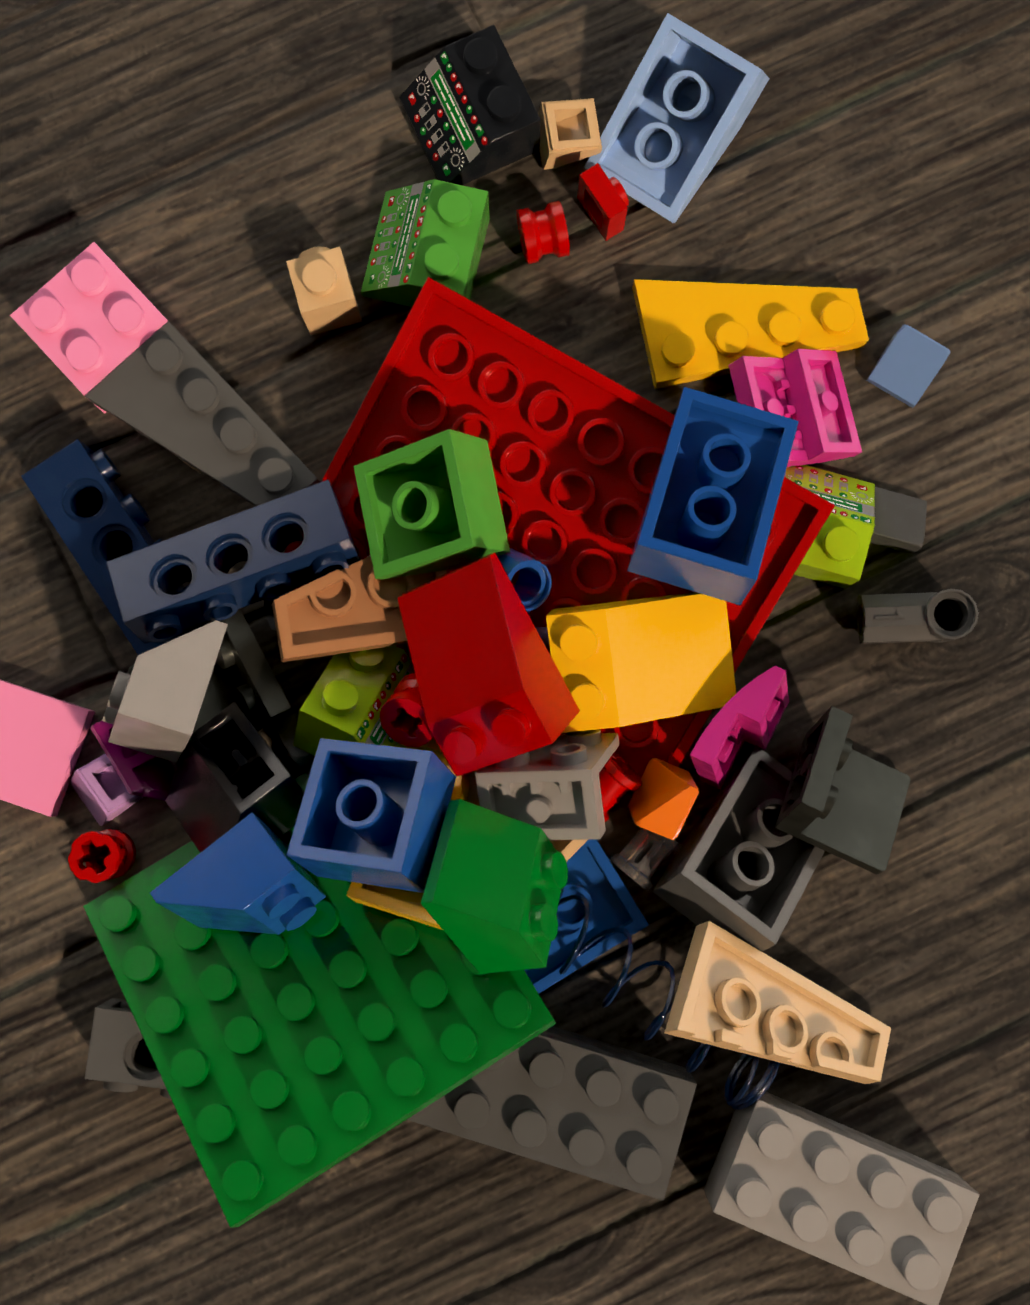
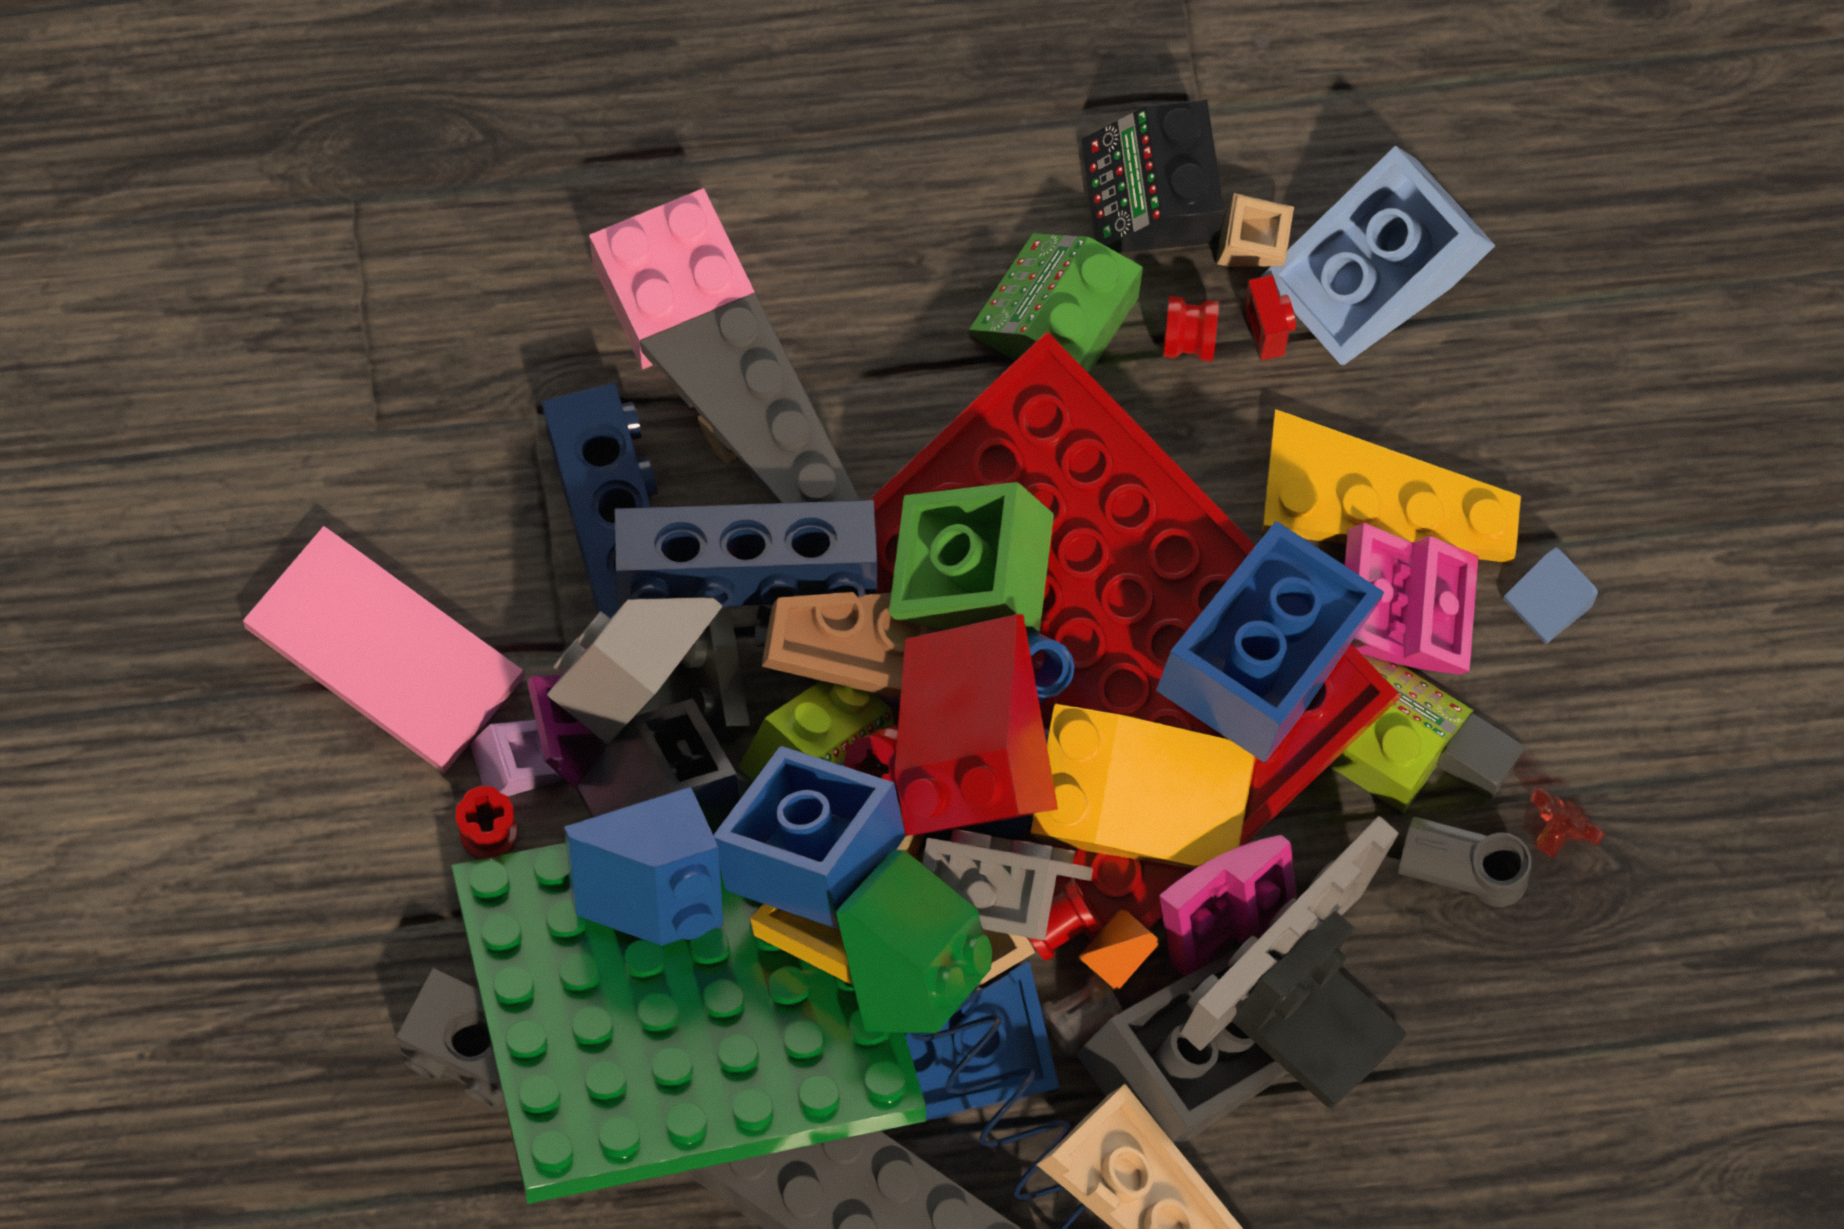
camera: 15 degrees right, 15 degrees down
tan brick [286,247,362,335] -> none
none -> light grey wing [1181,816,1399,1051]
none -> clear red plant [1529,788,1605,858]

